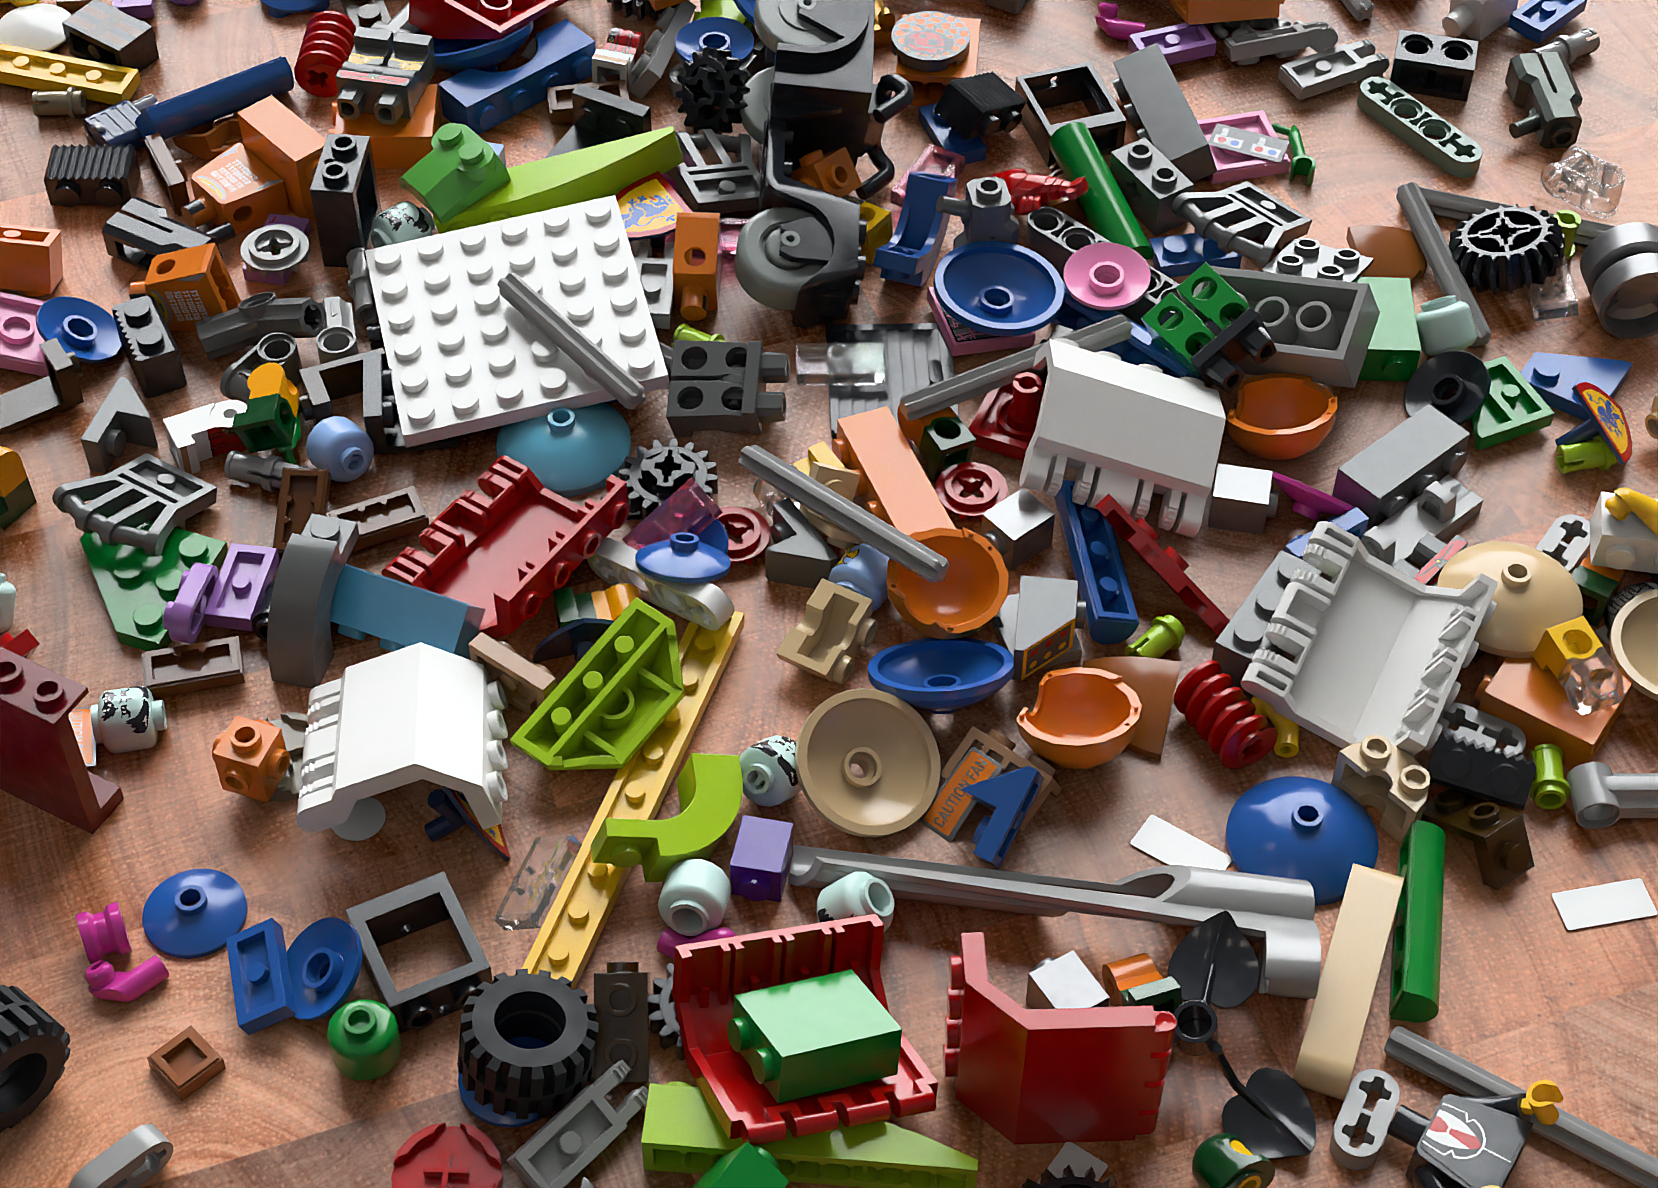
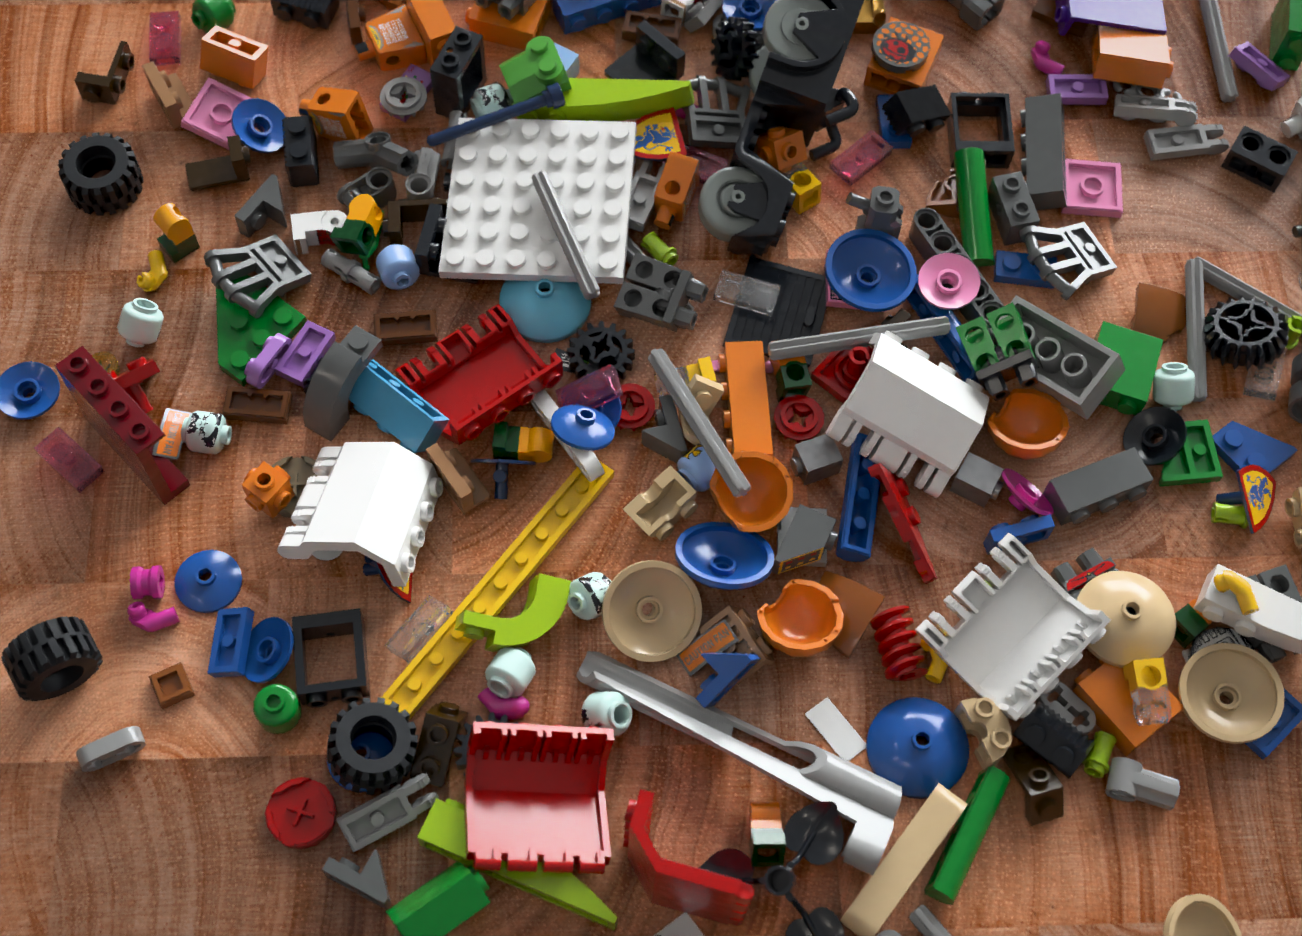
camera: 15 degrees right, 15 degrees up
piece [102,197,236,271] -> none
reddish brown plate [272,467,331,559] -> none
lime wedge [510,597,685,770] -> none
brick [727,969,902,1103] -> none
brick [730,815,793,902] -> none
blue arch [873,171,958,287] -> none
red animal [989,168,1089,215] -> none
brick [1026,950,1110,1009] -> none
lime pin [1125,615,1186,658] -> none
sticker [1208,123,1289,163] -> none
brick [1212,550,1323,699] -> none
hinge [1261,238,1374,282] -> none
green piece [1272,123,1316,186] -> none
light grey hinge [1324,474,1484,581] -> none
sand green beam [1357,77,1483,178] -> none
beam [1535,514,1590,574] -> none
white sticker [1552,878,1658,931] -> none
none -> dark blue piece [427,83,566,147]

